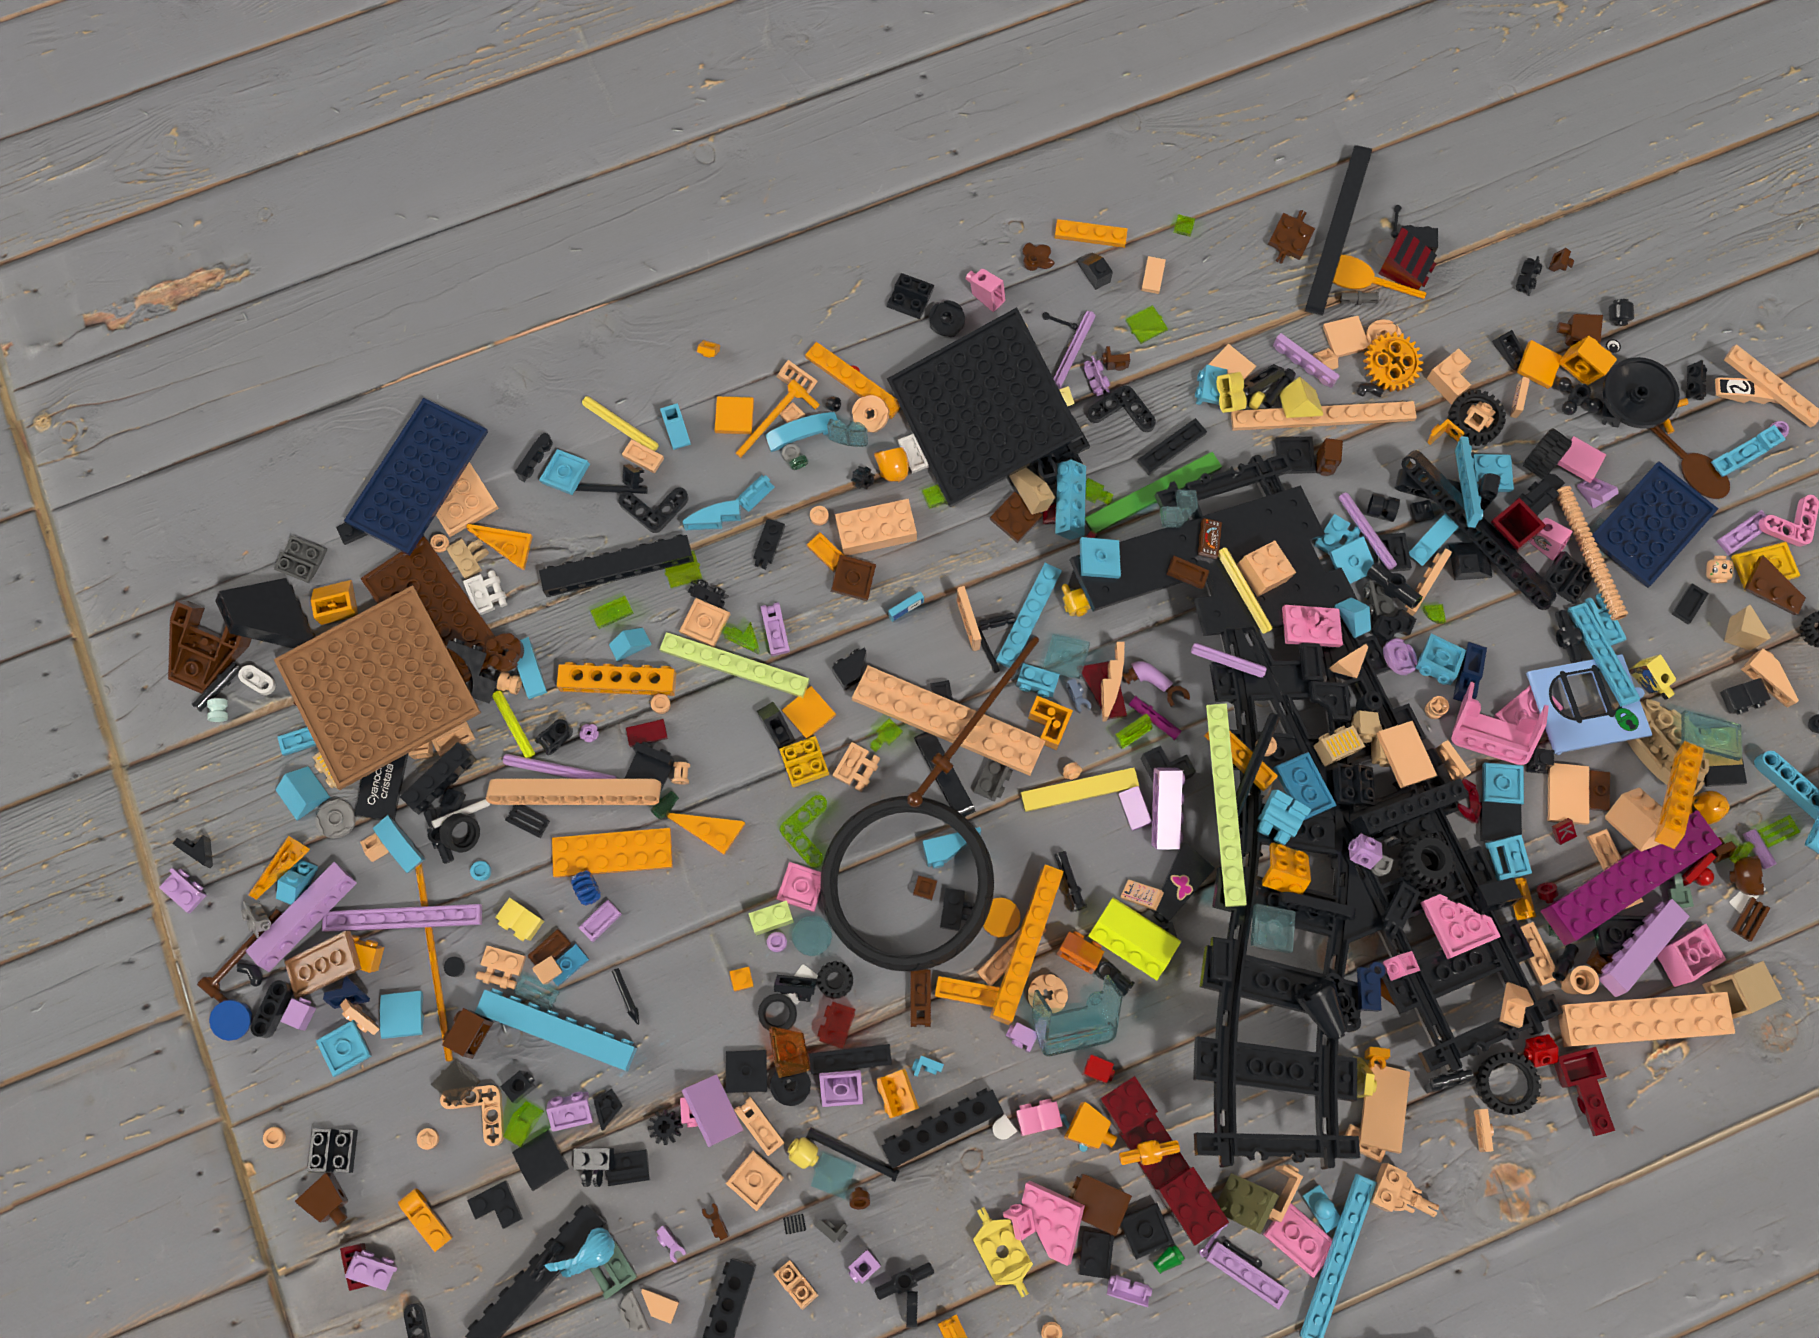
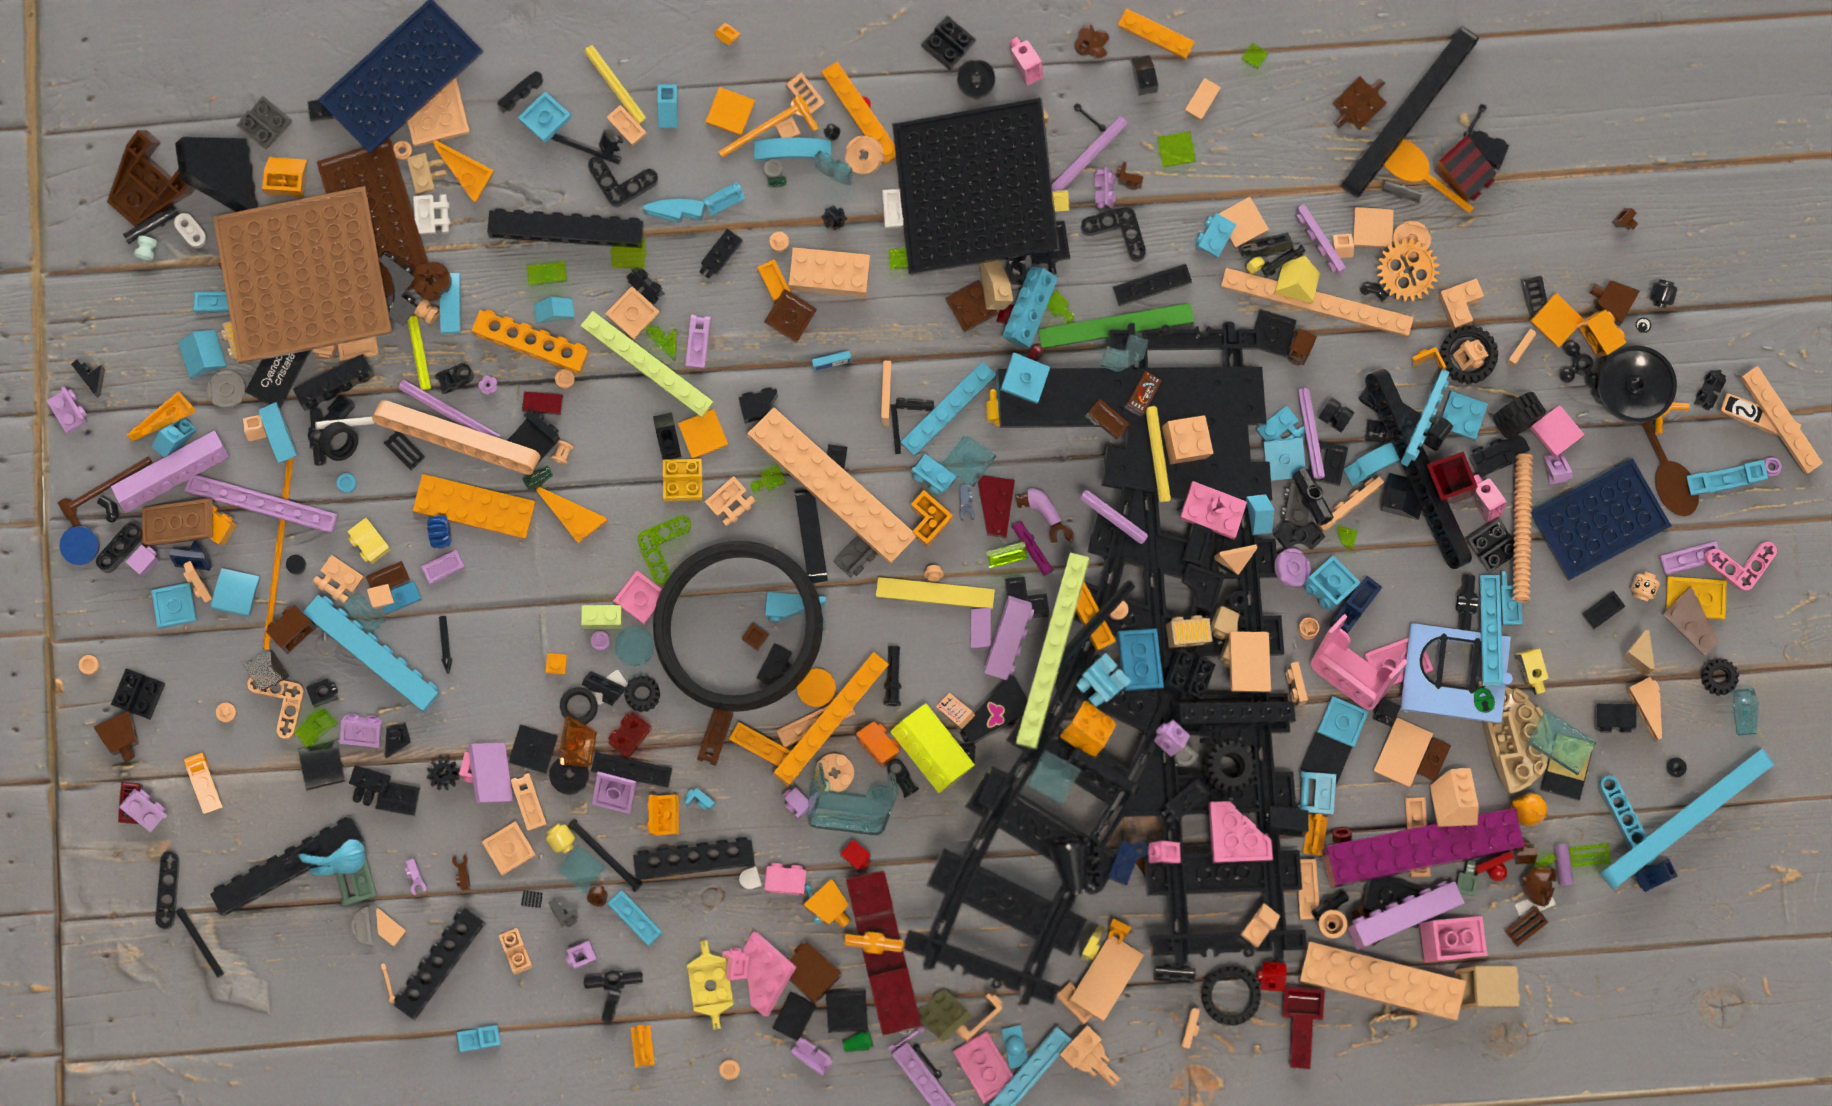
camera: 20 degrees right, 5 degrees up
light grey hinge [241,901,271,938] -> none
black plate [467,1180,523,1229] -> none
light orange piece [874,447,909,483] -> none
reddish brown bar [907,636,1039,807] -> none
light nougat slope [1101,642,1125,721] -> none
light yellow brick [1216,372,1247,413] -> none
black axle [1426,748,1454,785] -> none
dark red helmet [1457,778,1482,825] -> none
black hinge [1515,256,1542,296] -> none
dark red tile [1552,818,1577,845] -> none
light orange brick [1654,741,1704,849] -> none
none -> medium azure tile [607,890,663,946]

